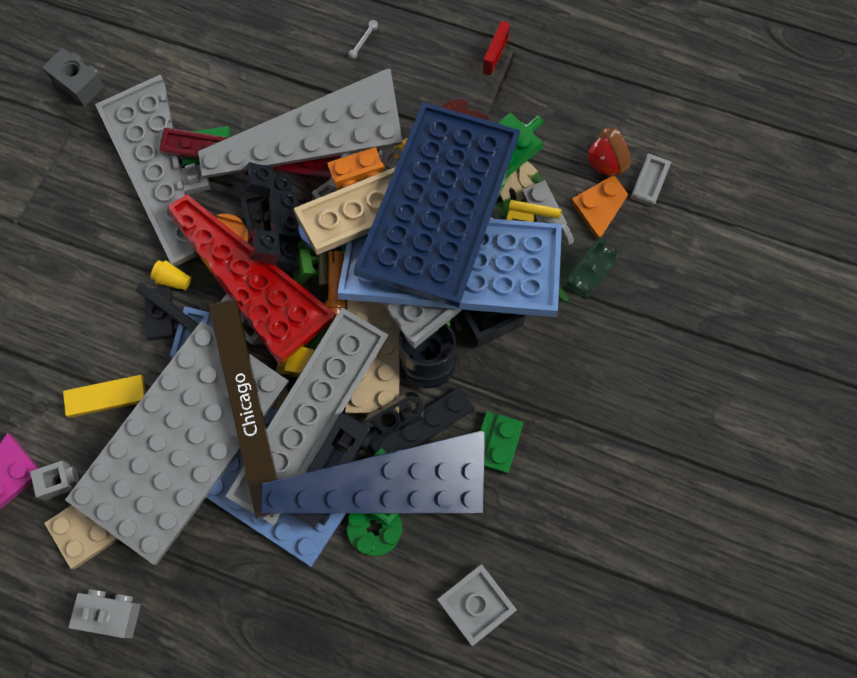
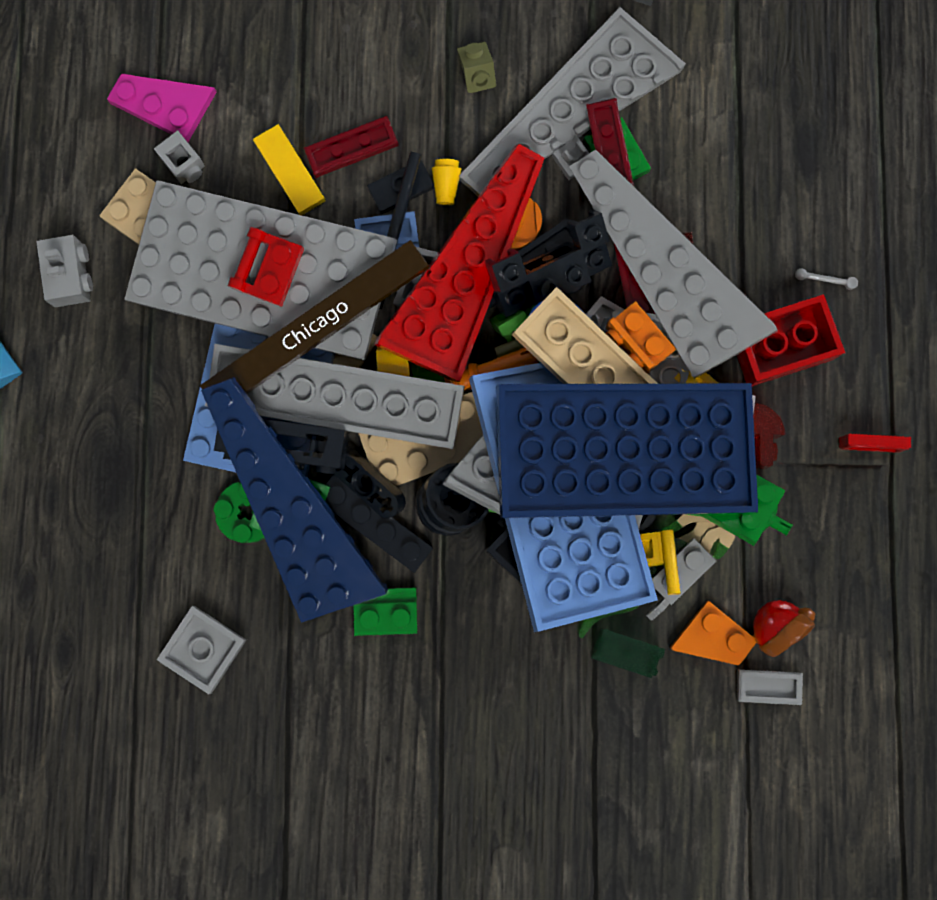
camera: 65 degrees right, 10 degrees up
none -> red plate [227,227,304,307]
none -> dark red tile [304,116,399,178]
none -> olive bracket [457,42,496,93]
none -> red brick [737,294,845,386]

